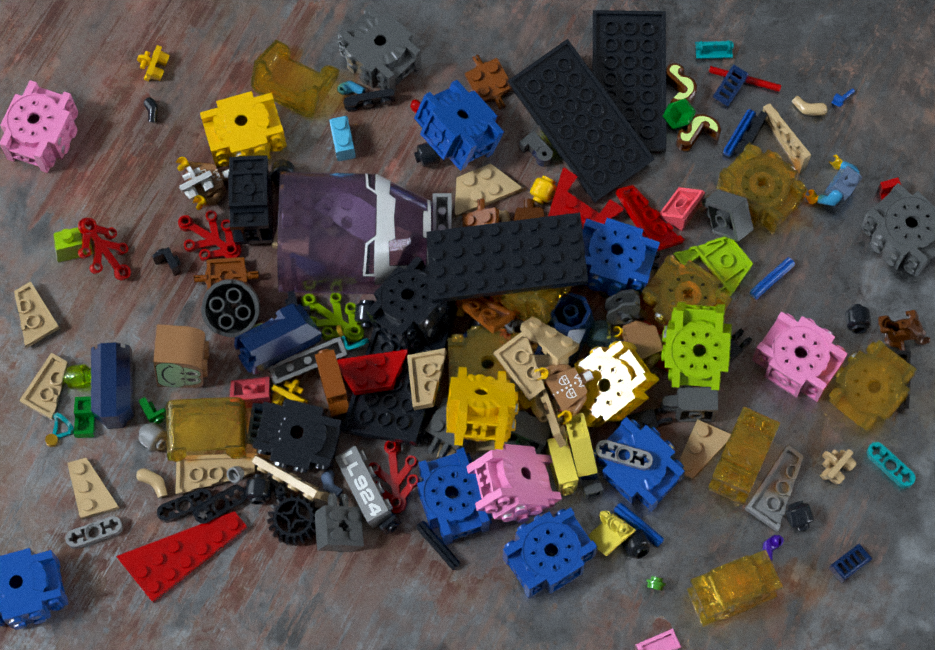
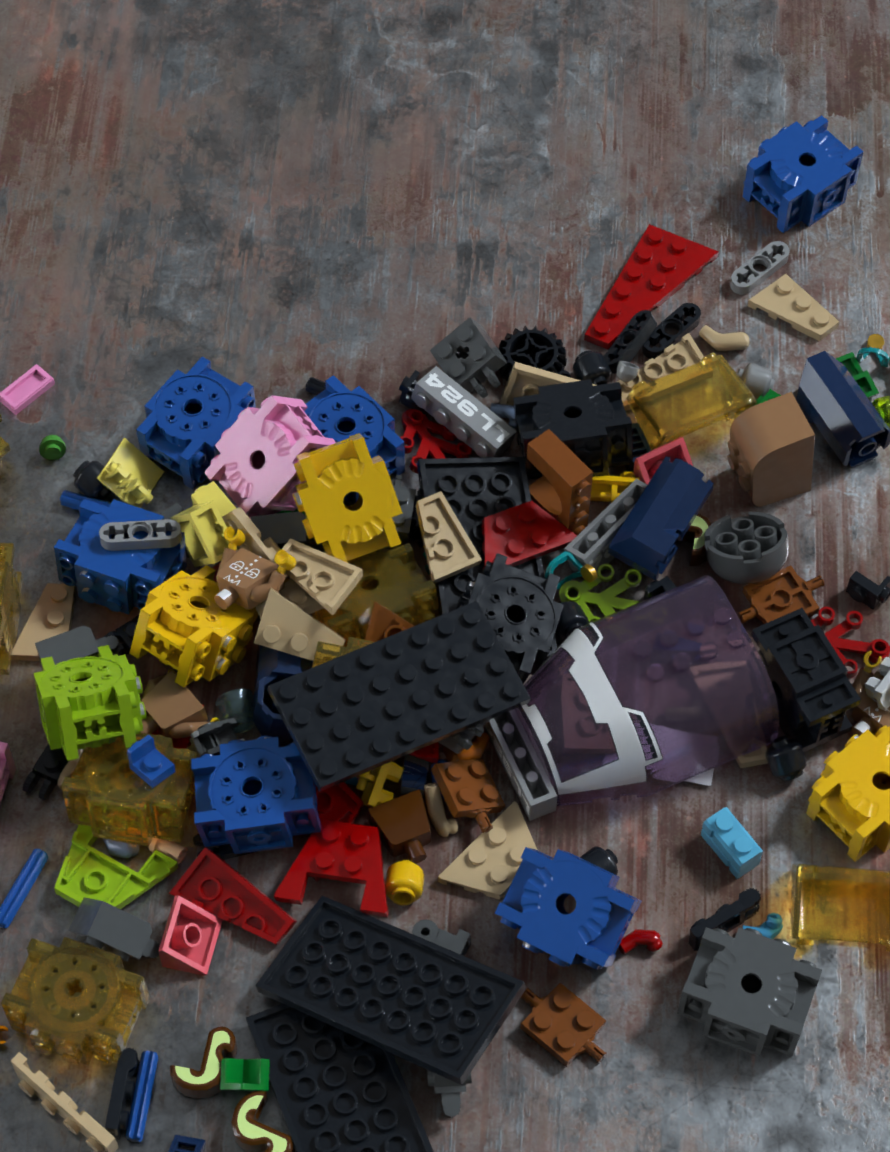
camera: 155 degrees right, 10 degrees down
none -> blue bracket [127,735,176,788]

